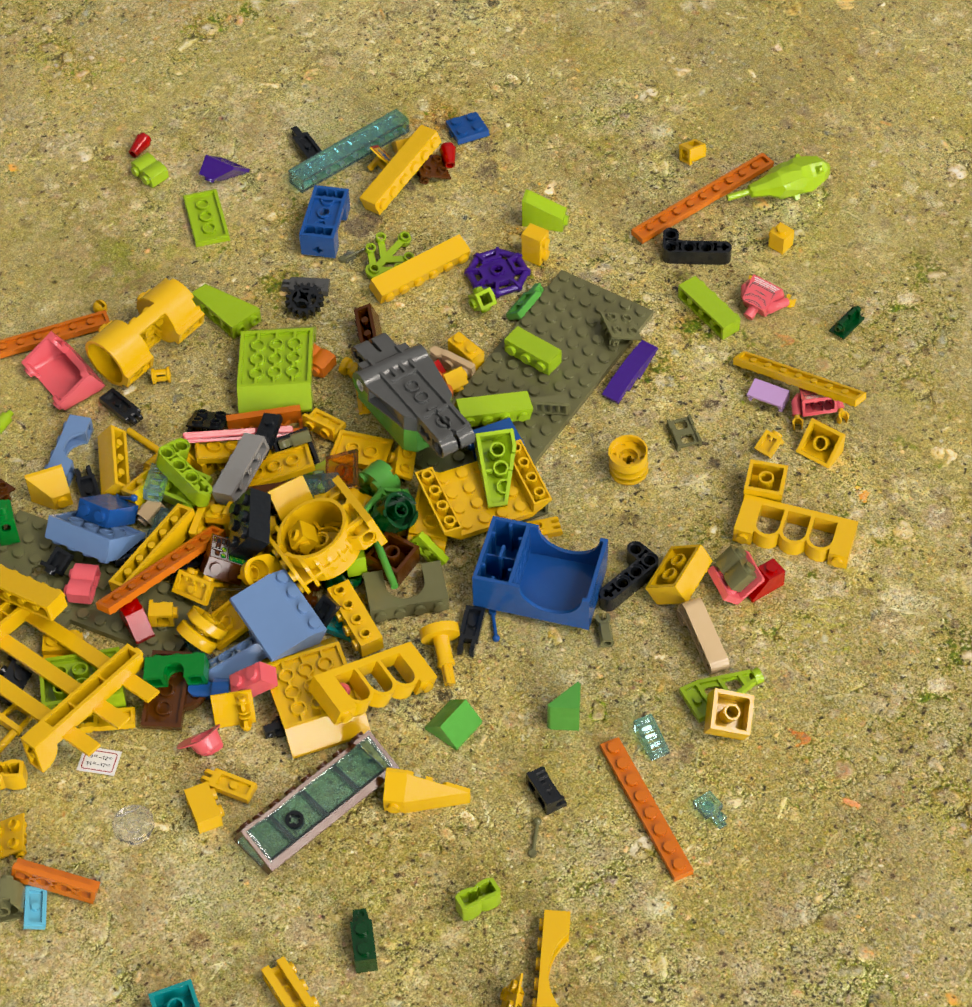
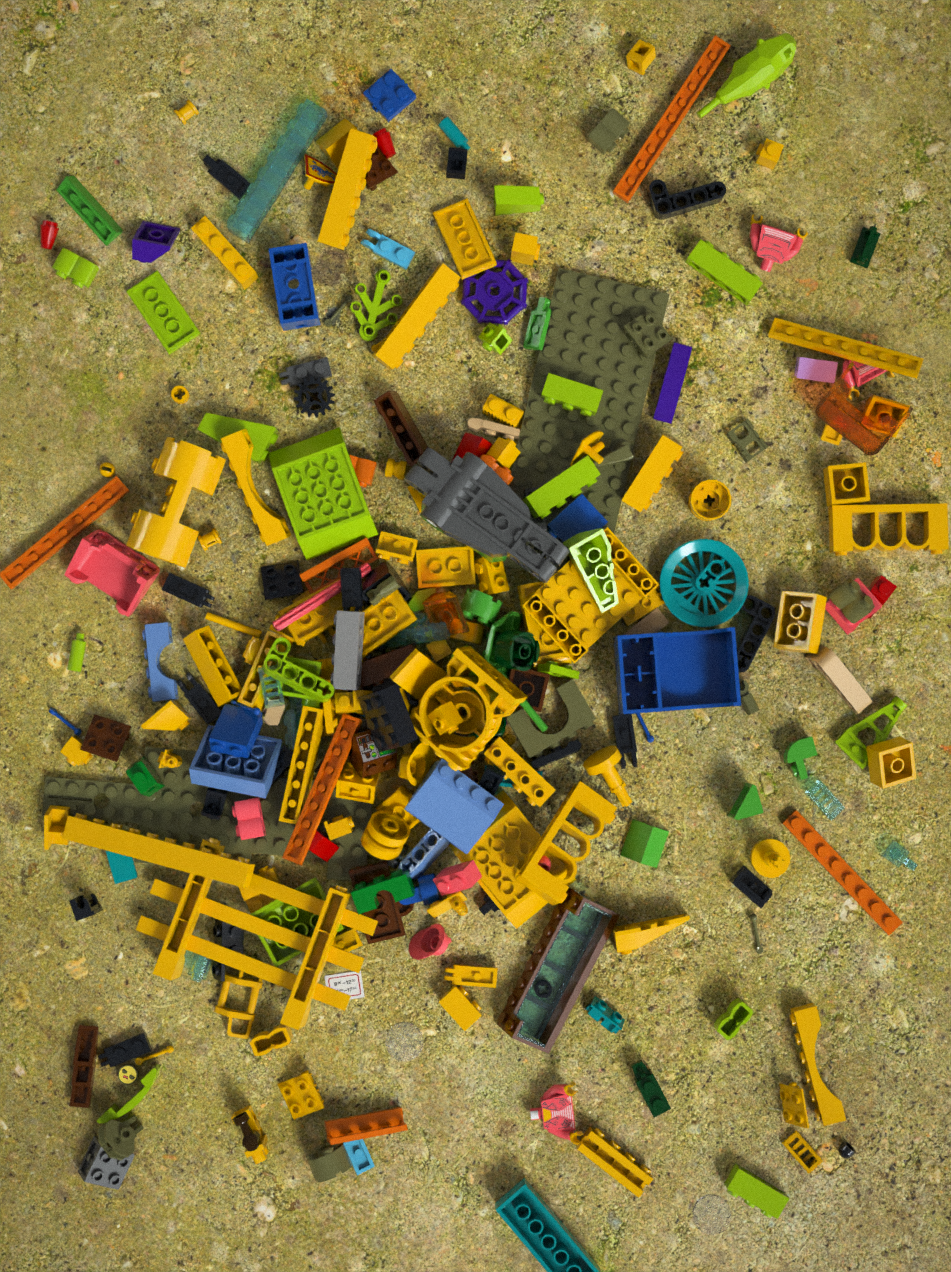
camera: 30 degrees left, 35 degrees up
none -> bright green slope [56,176,123,246]
none -> yellow hinge [157,749,183,768]
none -> yellow bush [171,386,189,404]
none -> yellow bush [174,99,199,125]
none -> yellow brick [191,216,259,290]
none -> yellow arch [221,429,291,546]
none -> medium azure hinge [360,229,415,270]
none -> yellow tile [433,198,497,280]
none -> teal cylinder [438,117,470,150]
none -> black bracket [446,147,468,180]
none -> coral torso [530,1081,583,1145]
none -> black hinge [531,740,582,770]
none -> yellow shield [570,431,605,466]
none -> teal hinge [585,996,625,1034]
none -> olive brick [587,108,630,155]
none -> yellow wedge [621,433,683,512]
none -> teal piece [660,539,749,627]
none -> yellow piece [750,838,790,878]
none -> bright green brick [784,736,818,780]
none -> clear orange windscreen [815,361,913,456]

